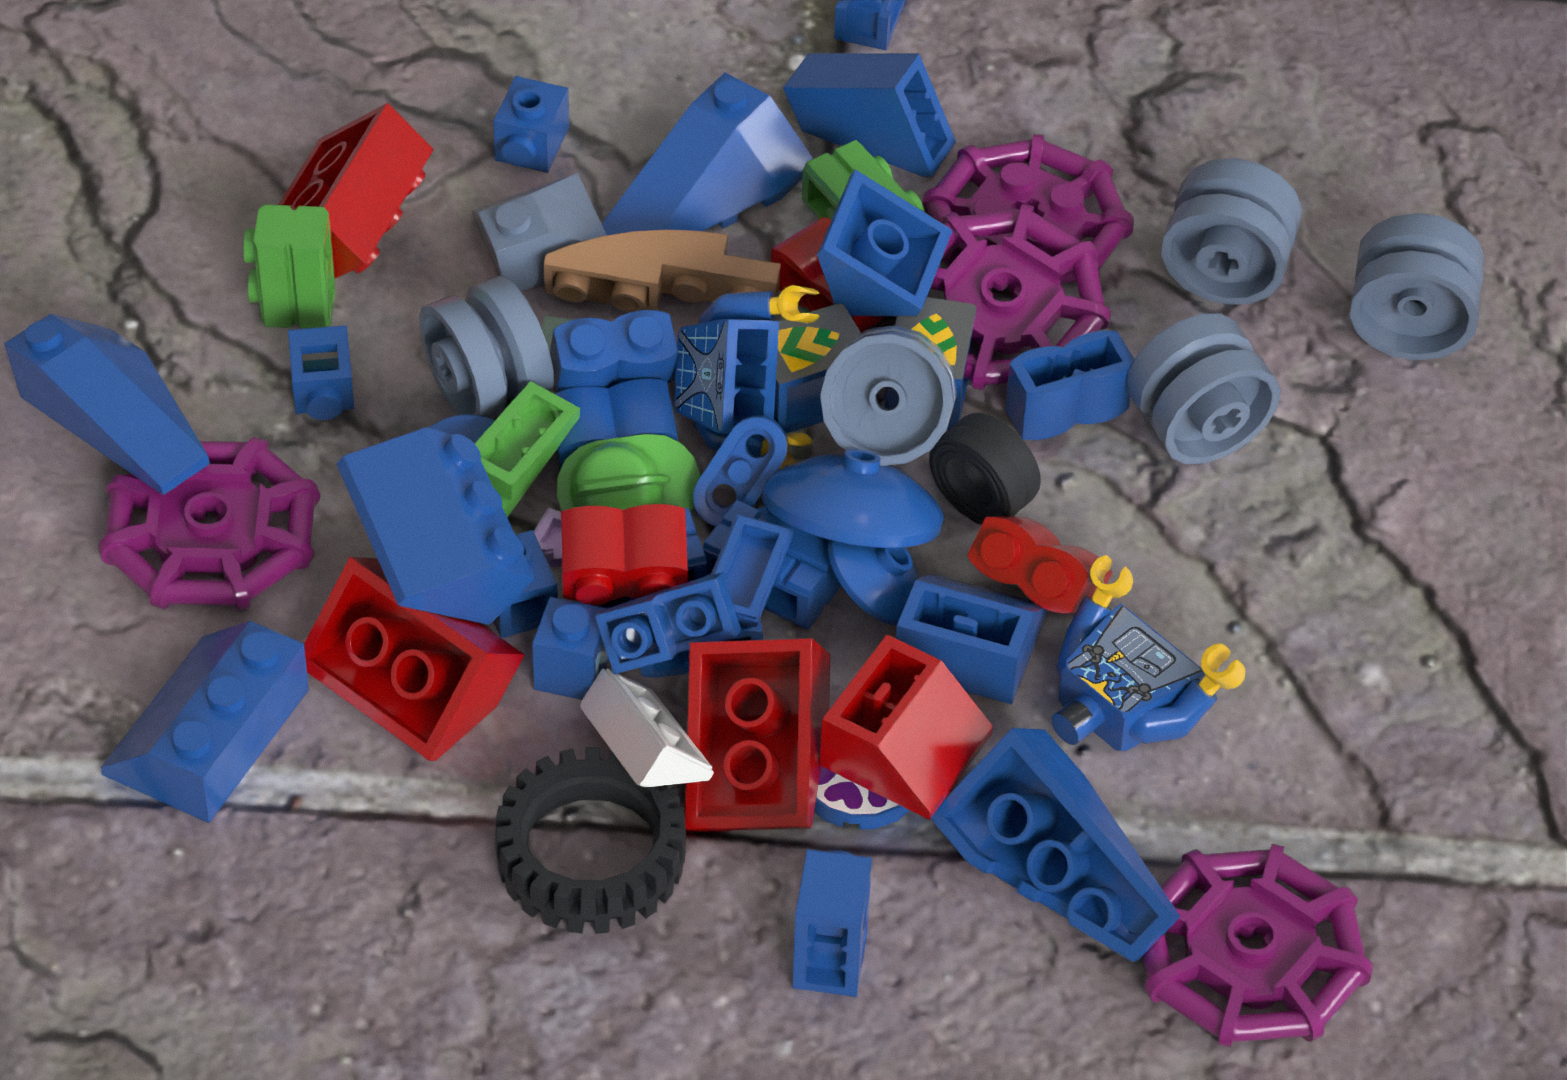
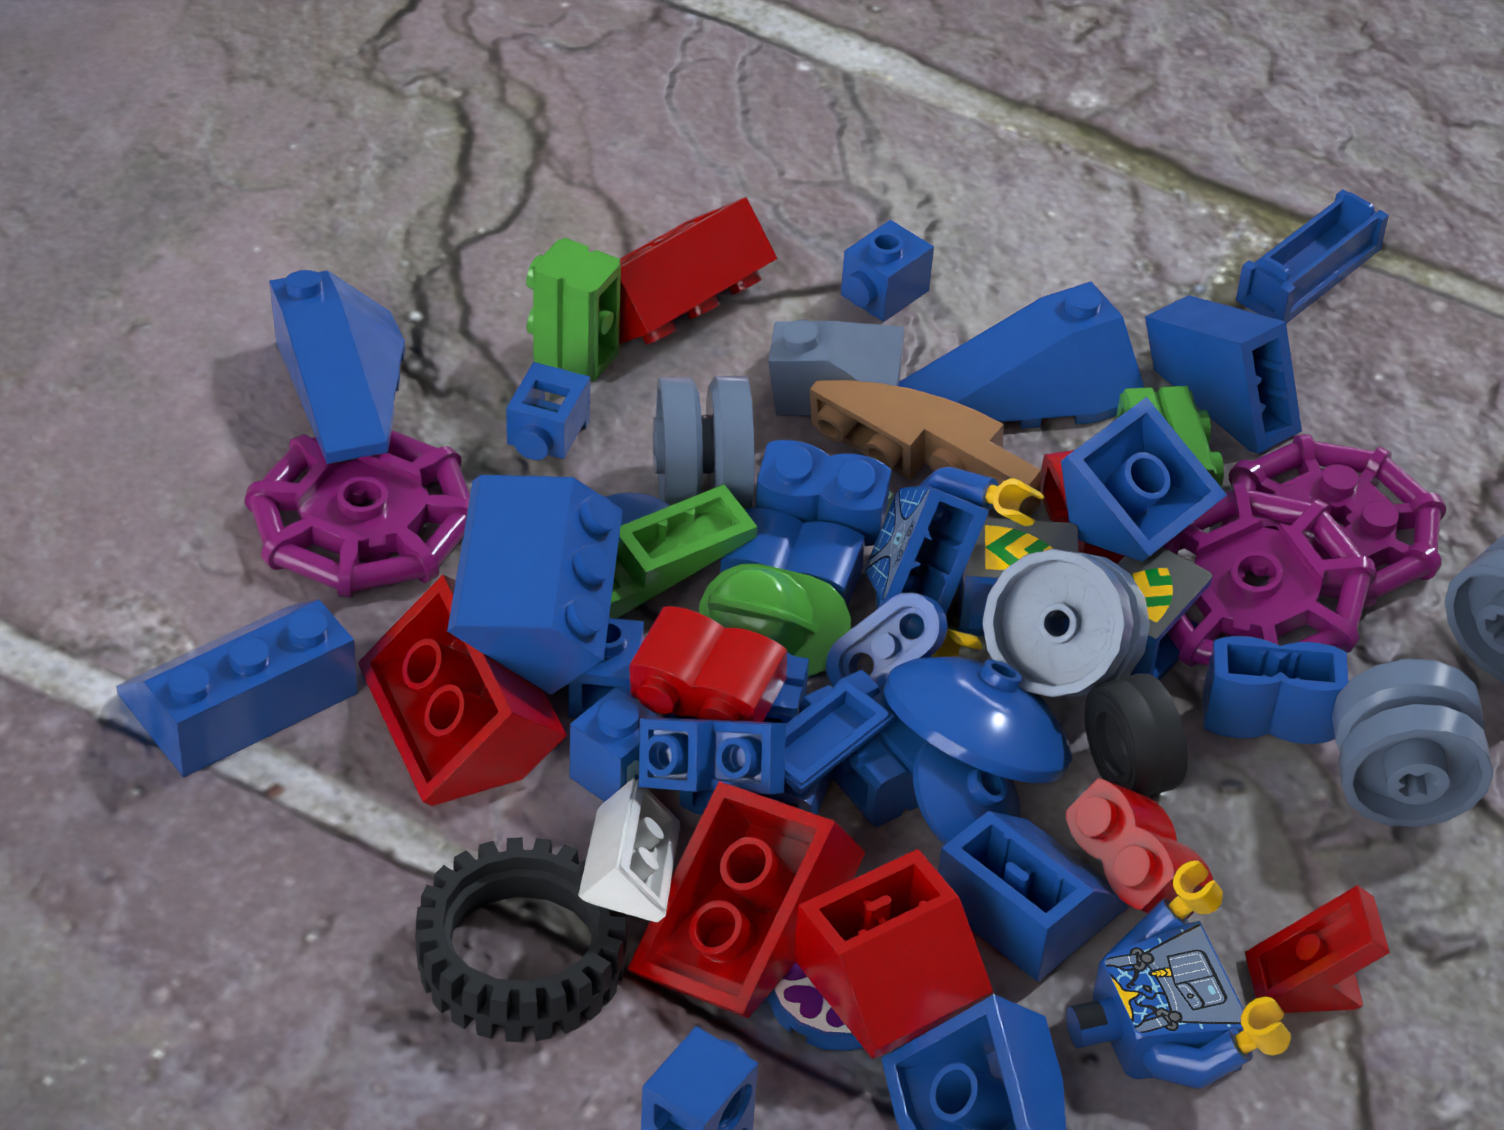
camera: 25 degrees right, 5 degrees down
none -> red slope [1244,885,1390,1013]

